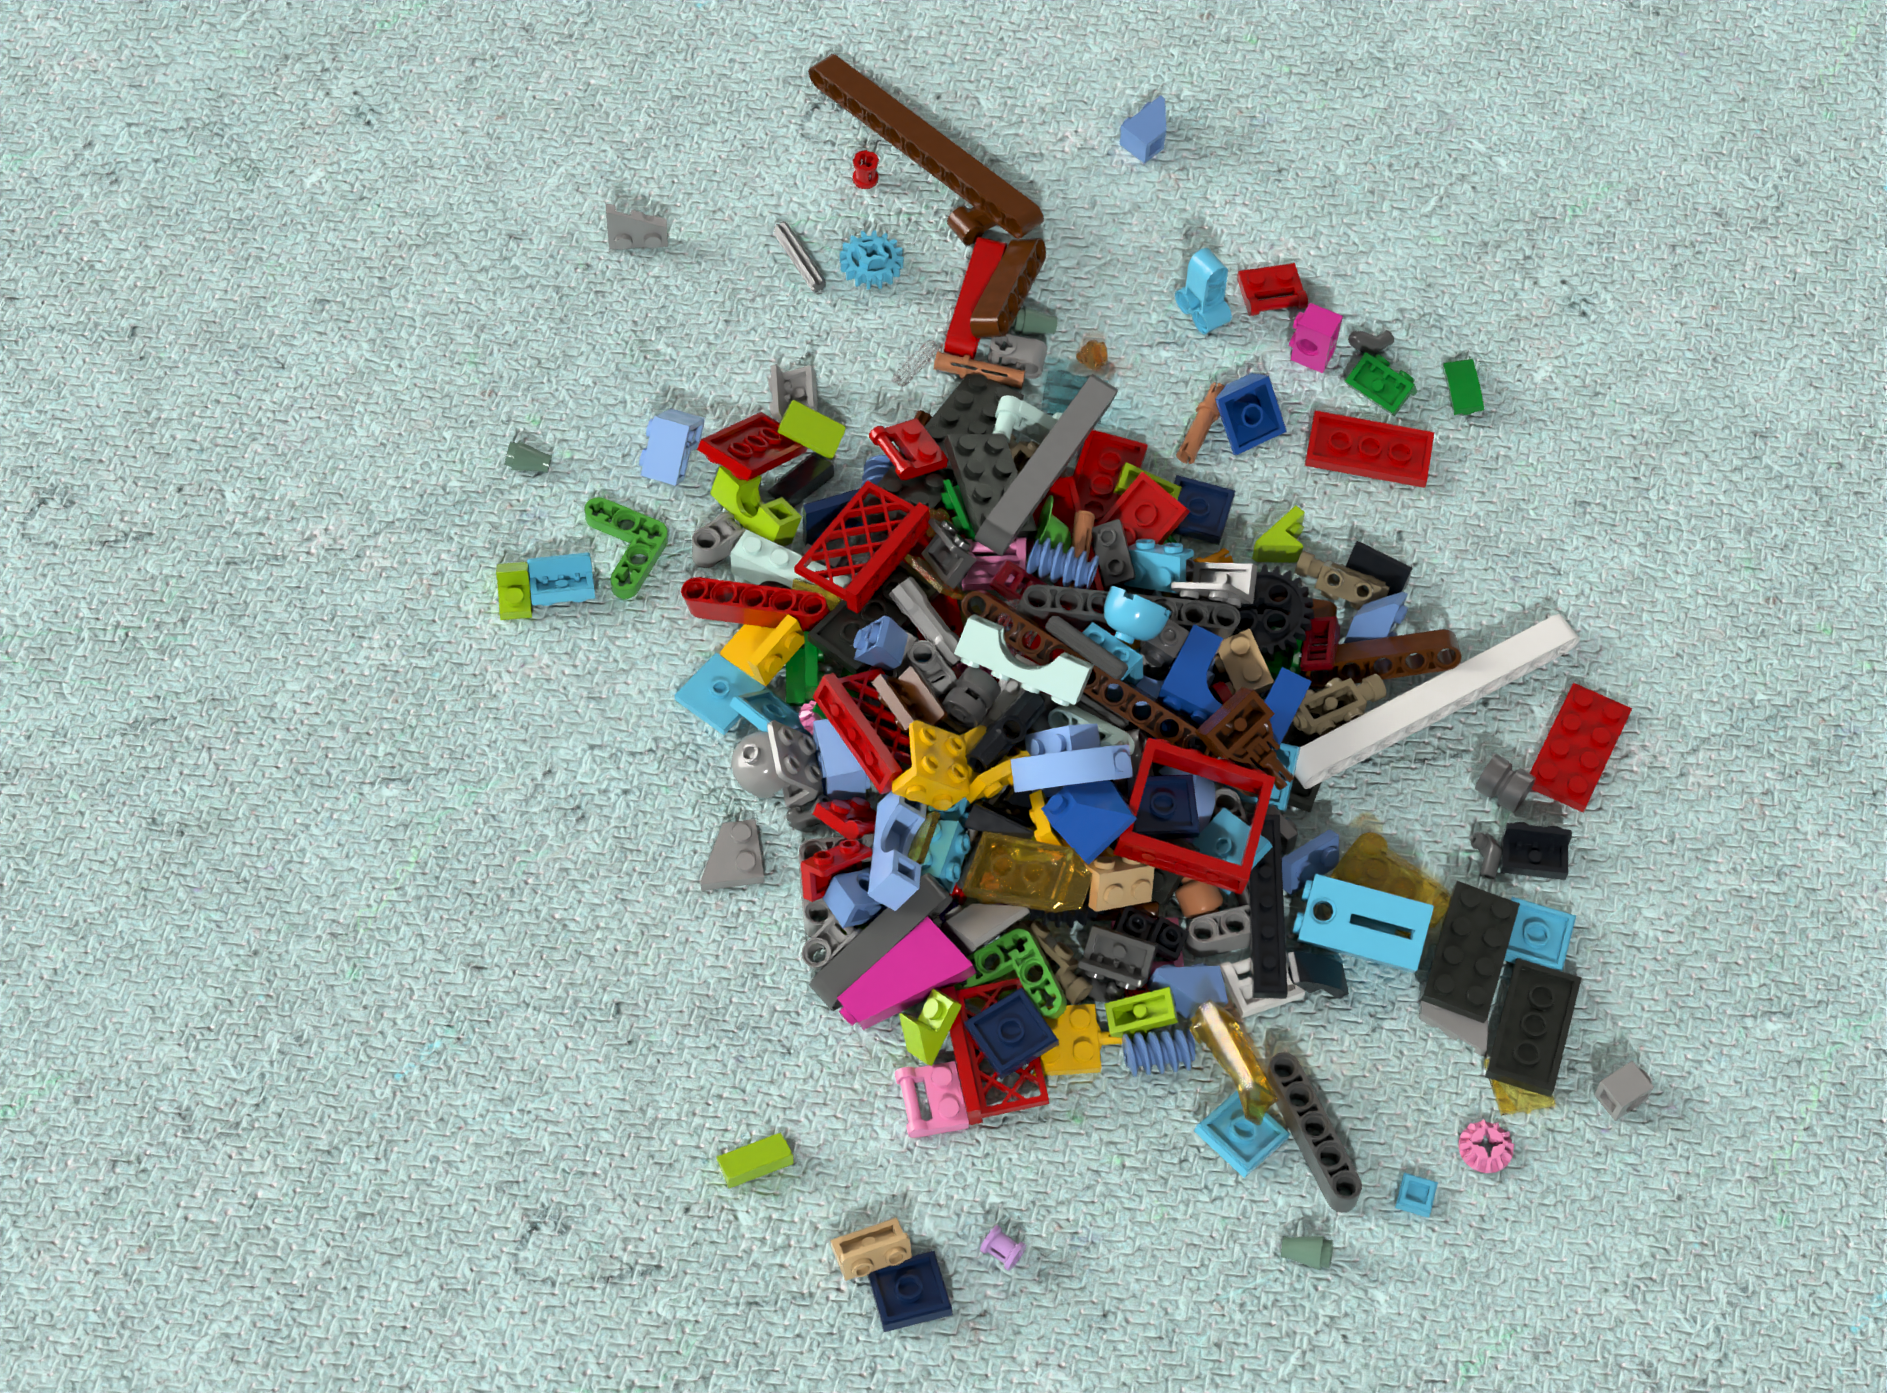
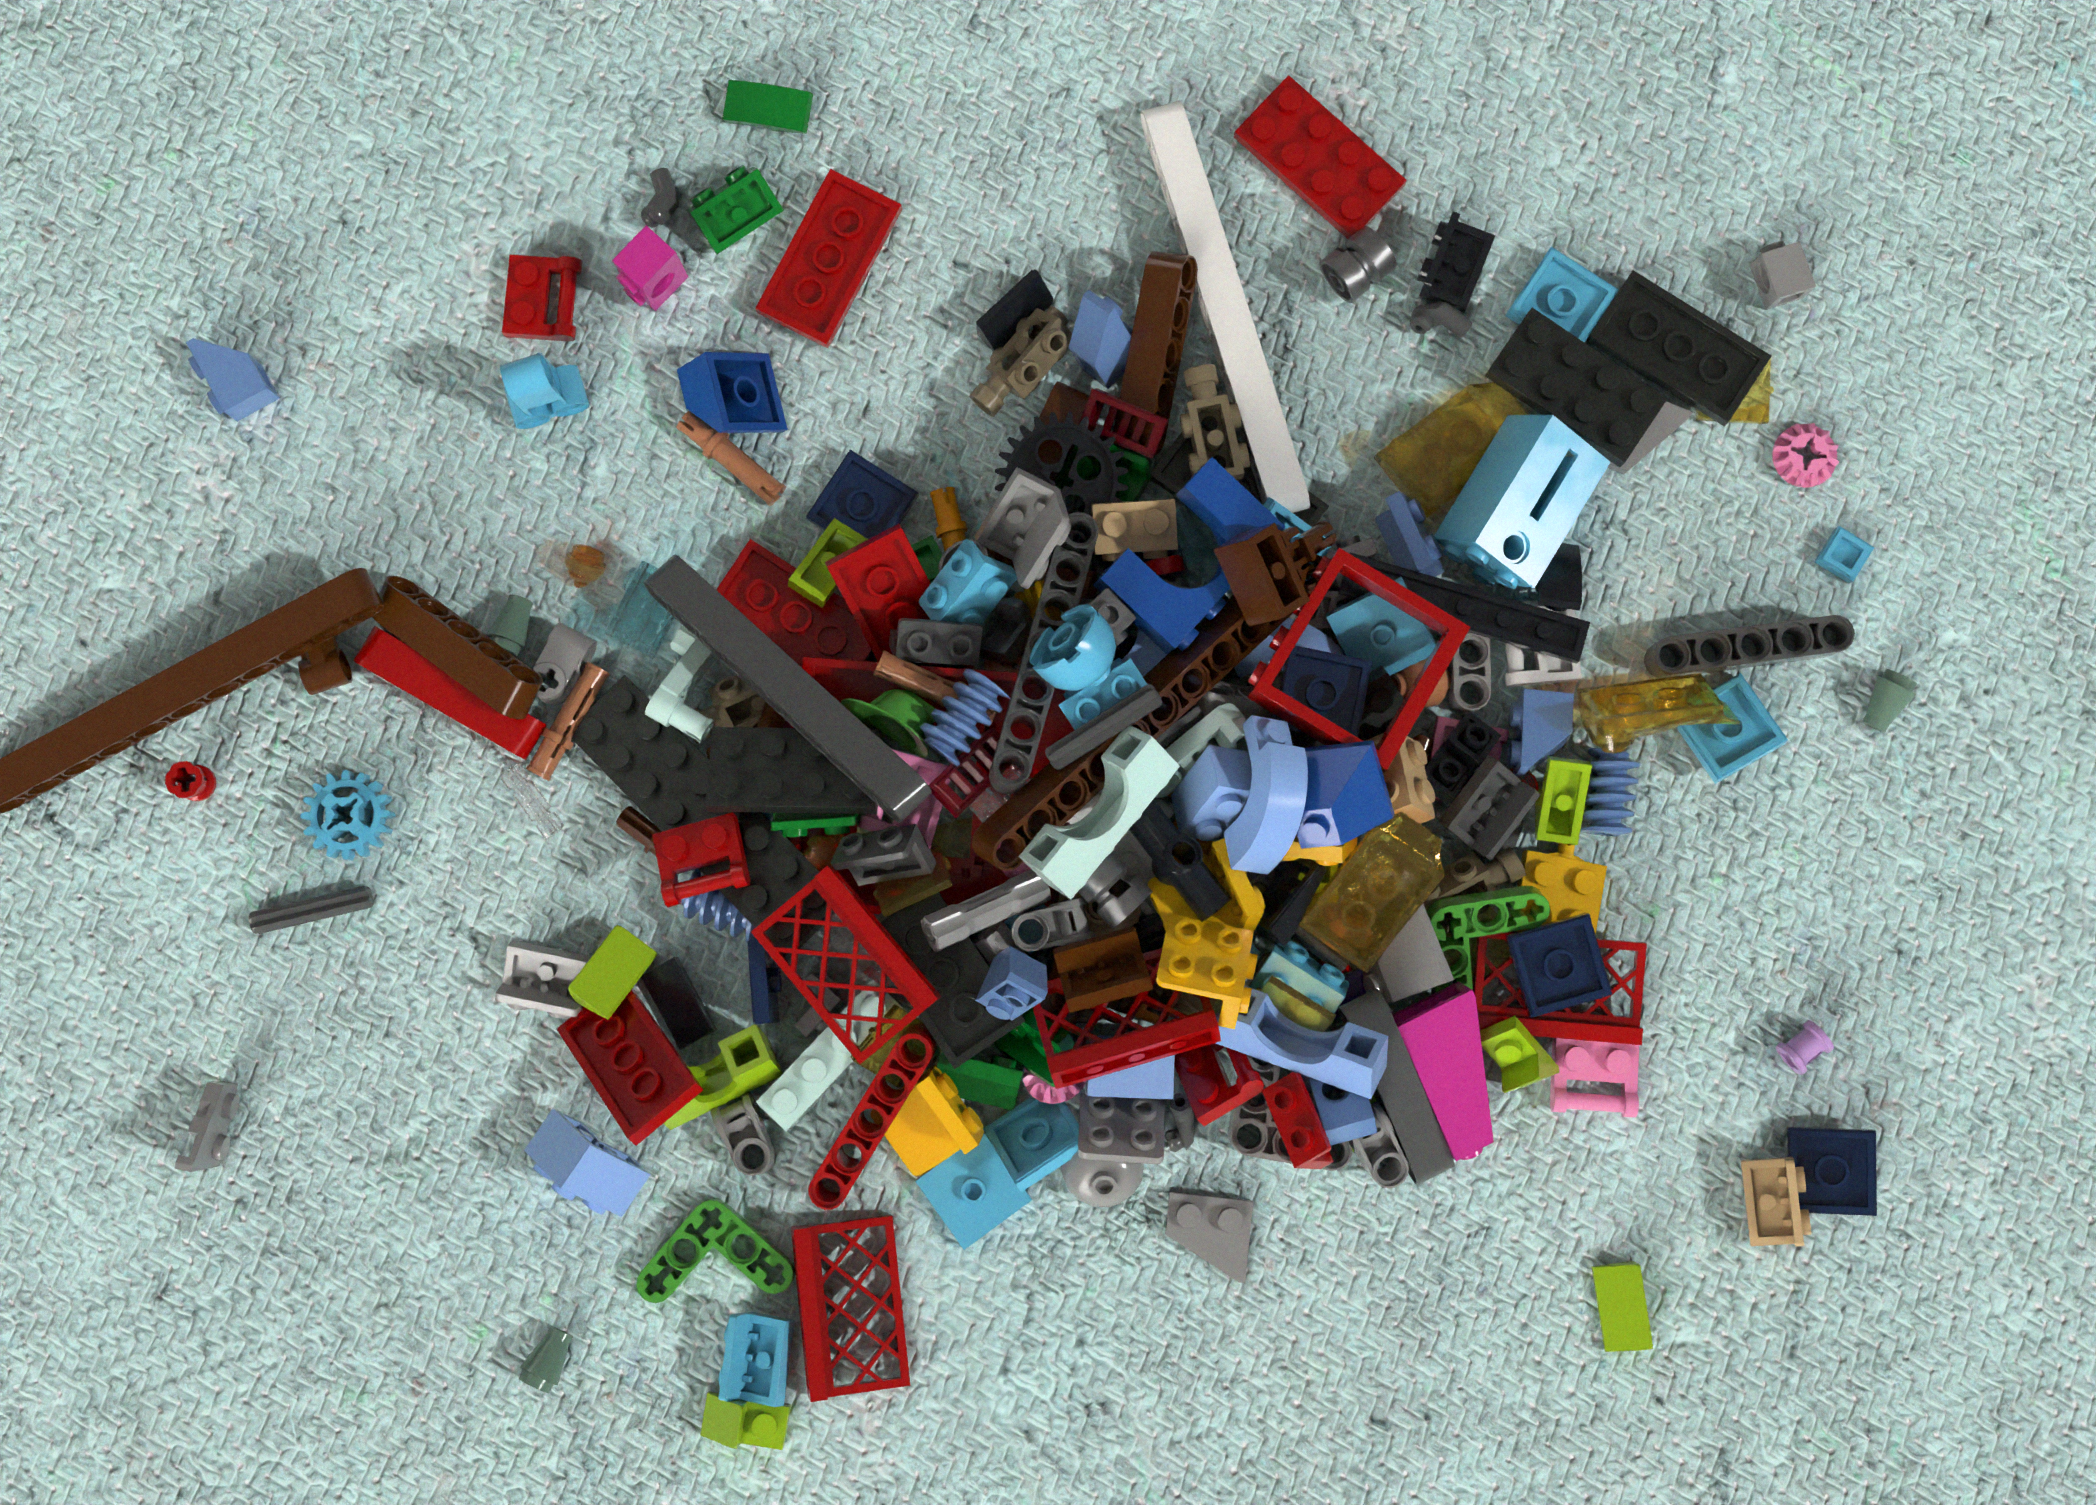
camera: 70 degrees left, 25 degrees up
lime slope [1252,505,1305,563] -> none
none -> red fence [791,1215,911,1402]

